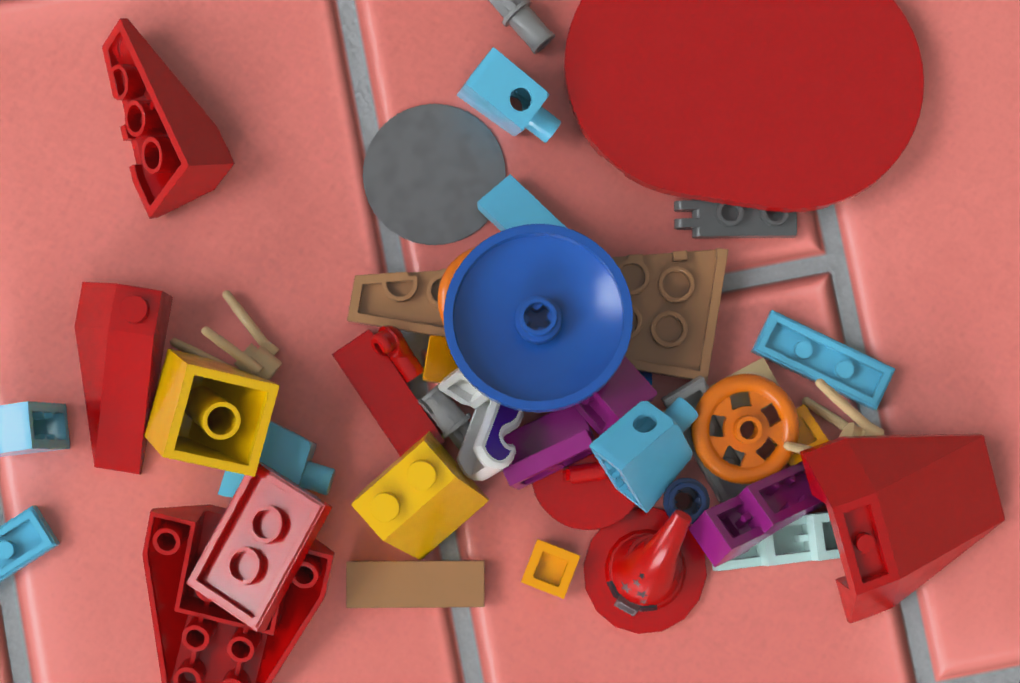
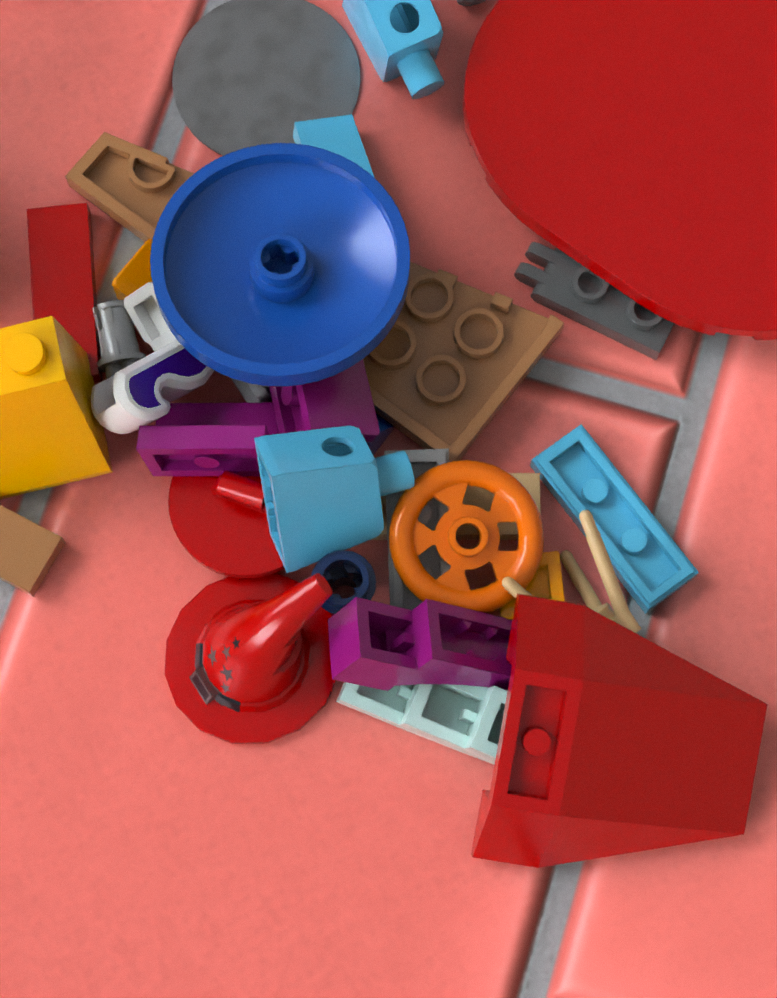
camera: 30 degrees right, 10 degrees down
red arm [371,325,424,383] -> none
light orange plate [521,539,580,599] -> none

